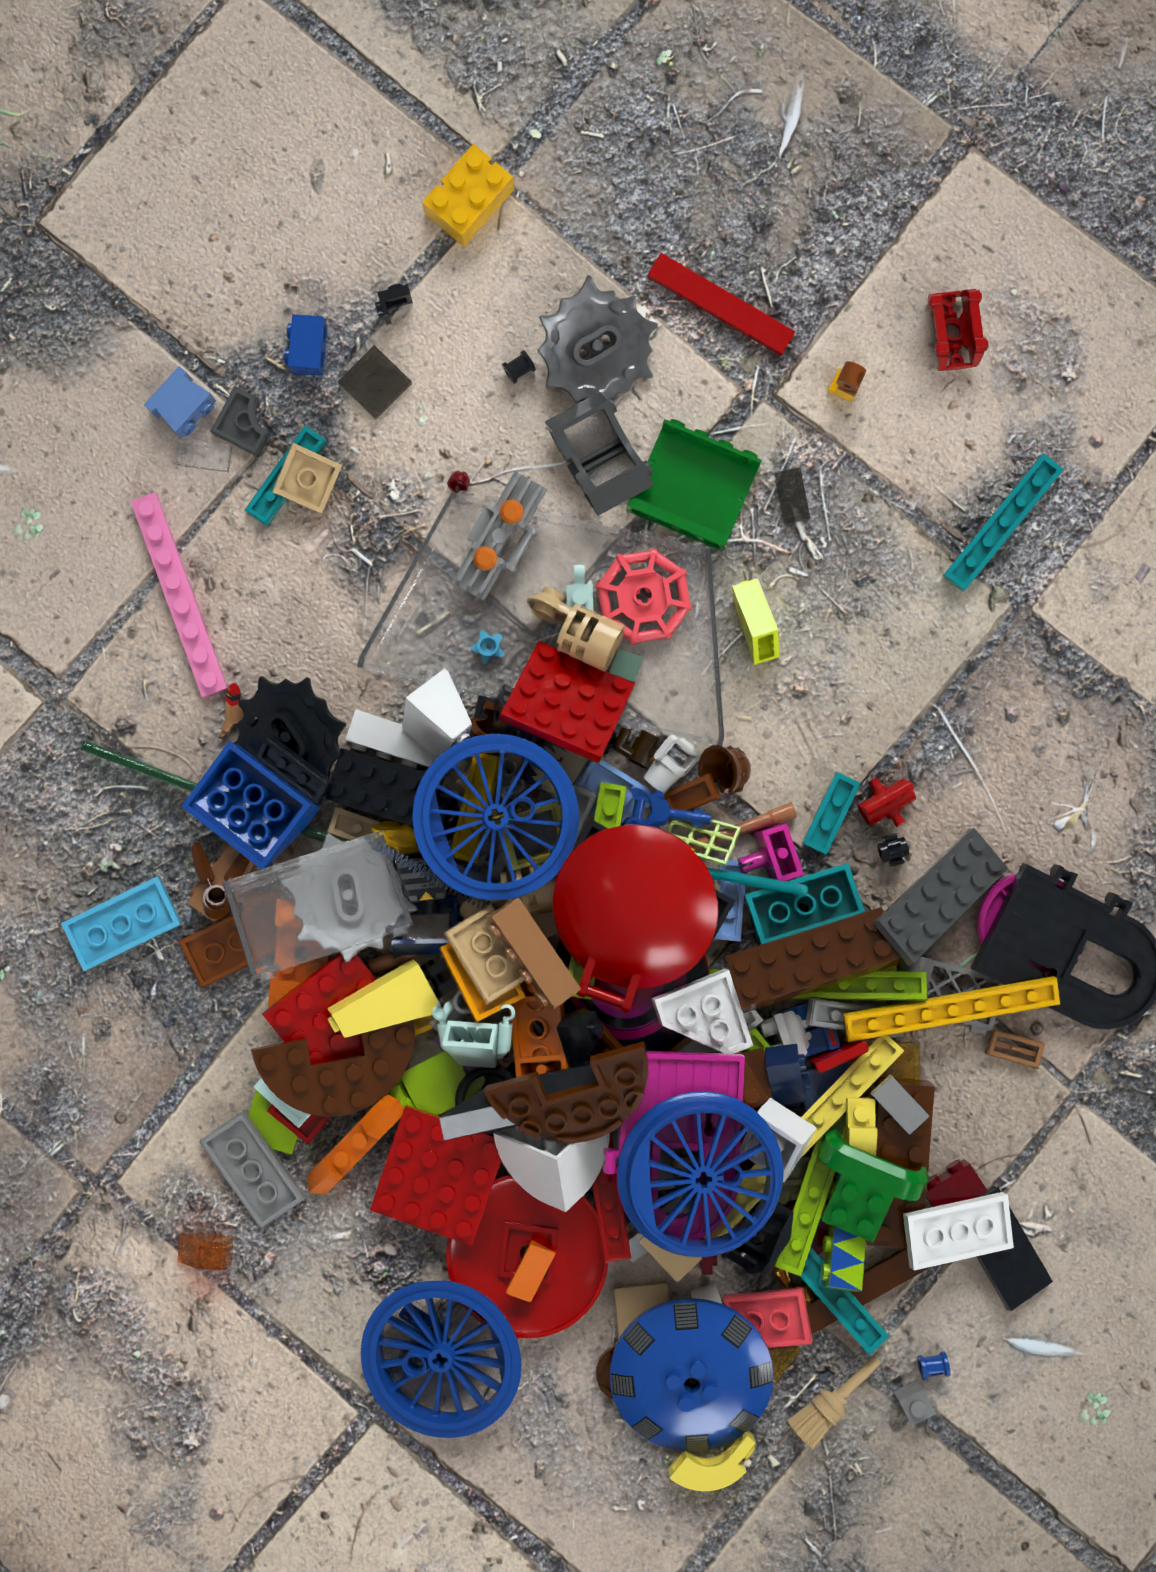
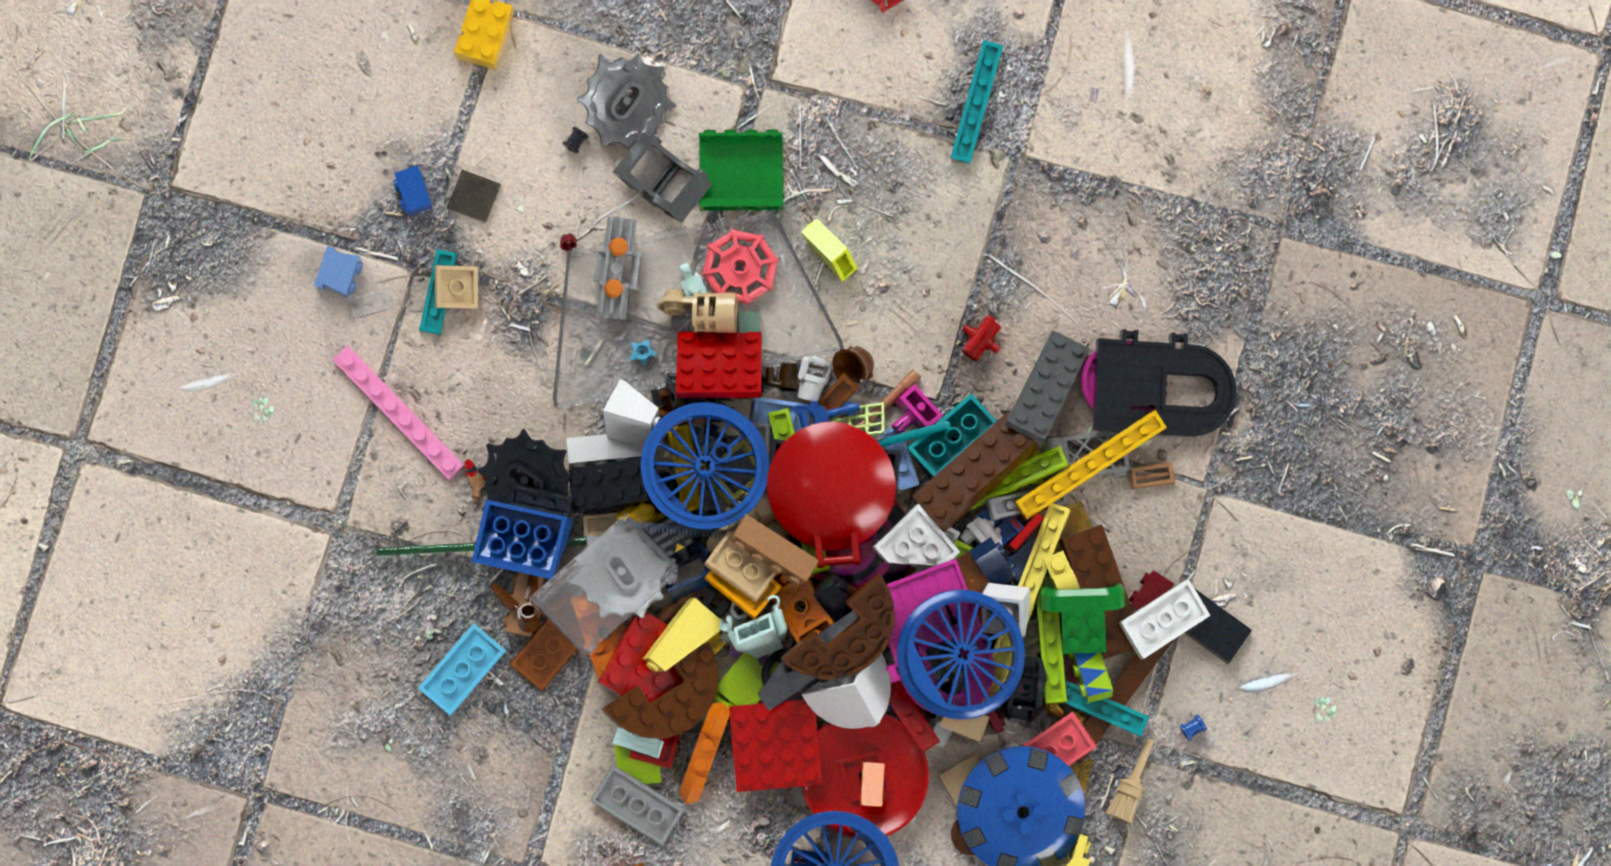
camera: 30 degrees left, 5 degrees down
dark grey tile [210,386,270,457] -> none
black bracket [375,284,413,325] -> none
red tile [647,253,796,356] -> none
clear smoke tile [774,468,811,525] -> none
teal plate [801,772,861,855] -> none
dark orange leg [828,361,866,402] -> none
light grey tile [871,1074,930,1135] -> none
black gear [877,833,910,867] -> none
light grey brick [894,1380,936,1426] -> none

